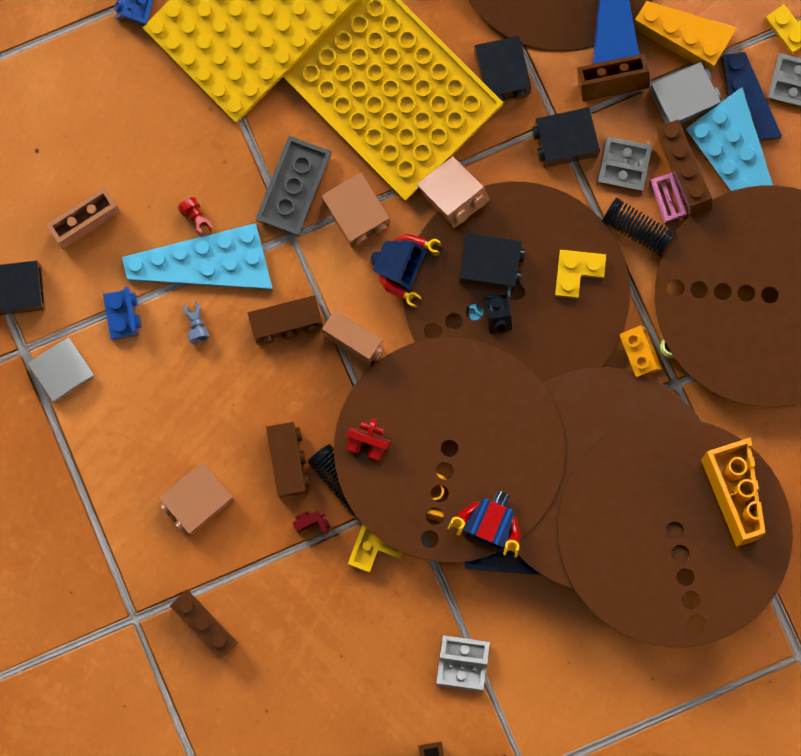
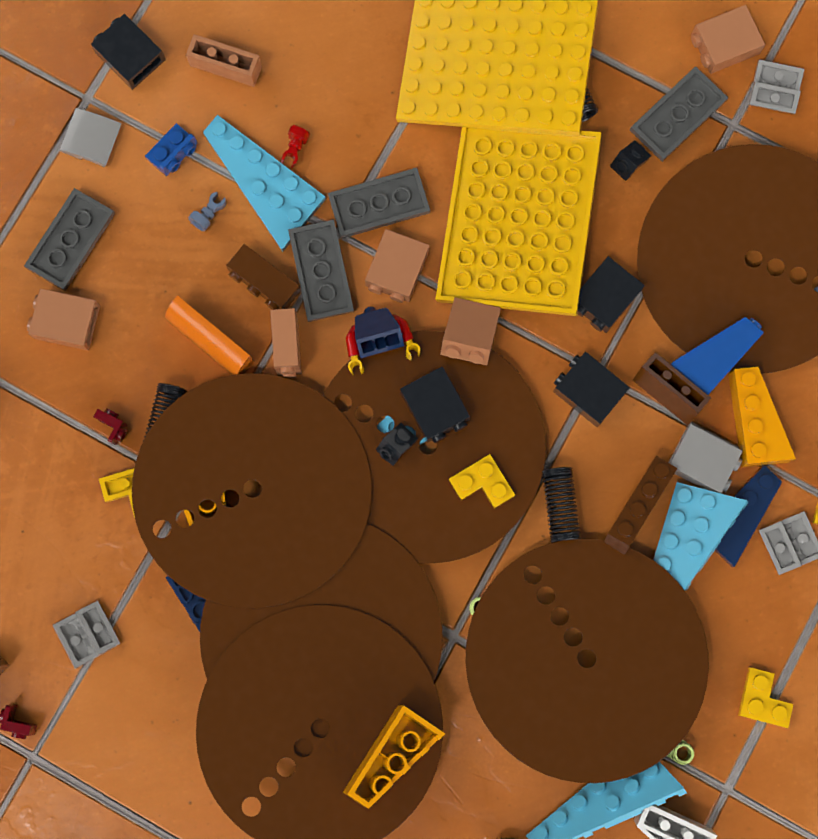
camera: 50 degrees right, 0 degrees up
reddish brown brick [266,422,310,498] -> none
red hips [346,418,391,460] -> none
torso [447,491,521,558] -> none
light grey slope [598,136,652,191] -> none
light orange bracket [620,325,663,377] -> none
bright pink tile [650,173,687,224] -> none
none -> dark grey plate [24,188,115,291]
none -> orange brick [165,295,254,375]
none -> dark grey plate [288,220,354,322]

